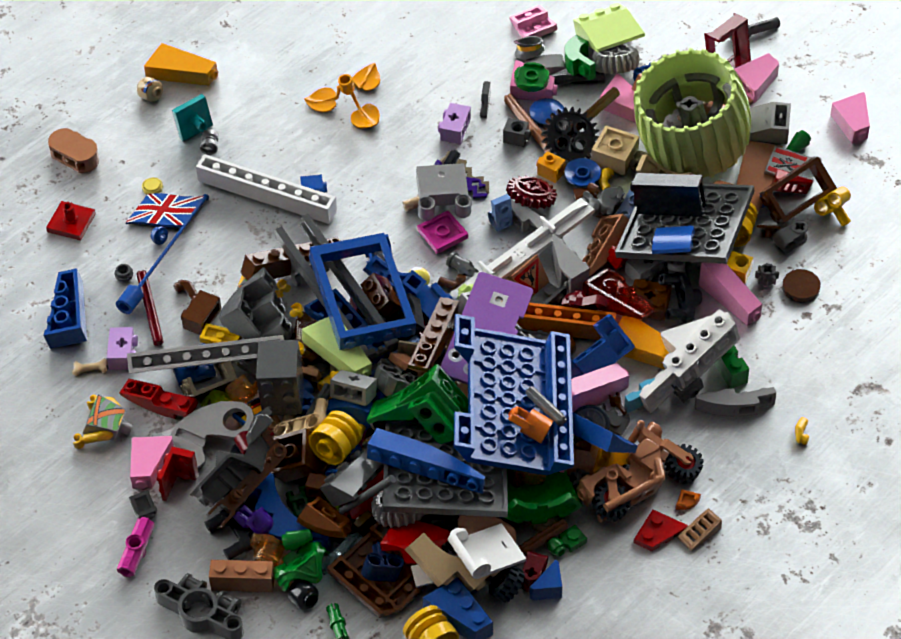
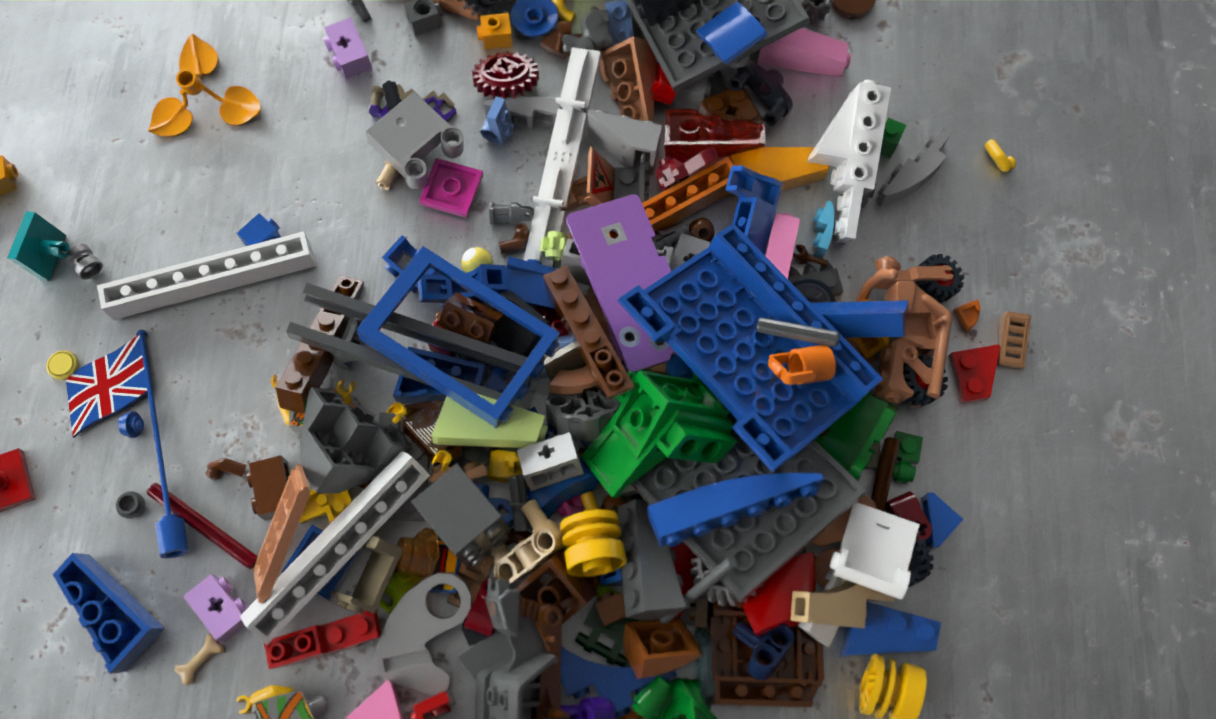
camera: 45 degrees left, 20 degrees up
none -> nougat piece [253,464,310,604]

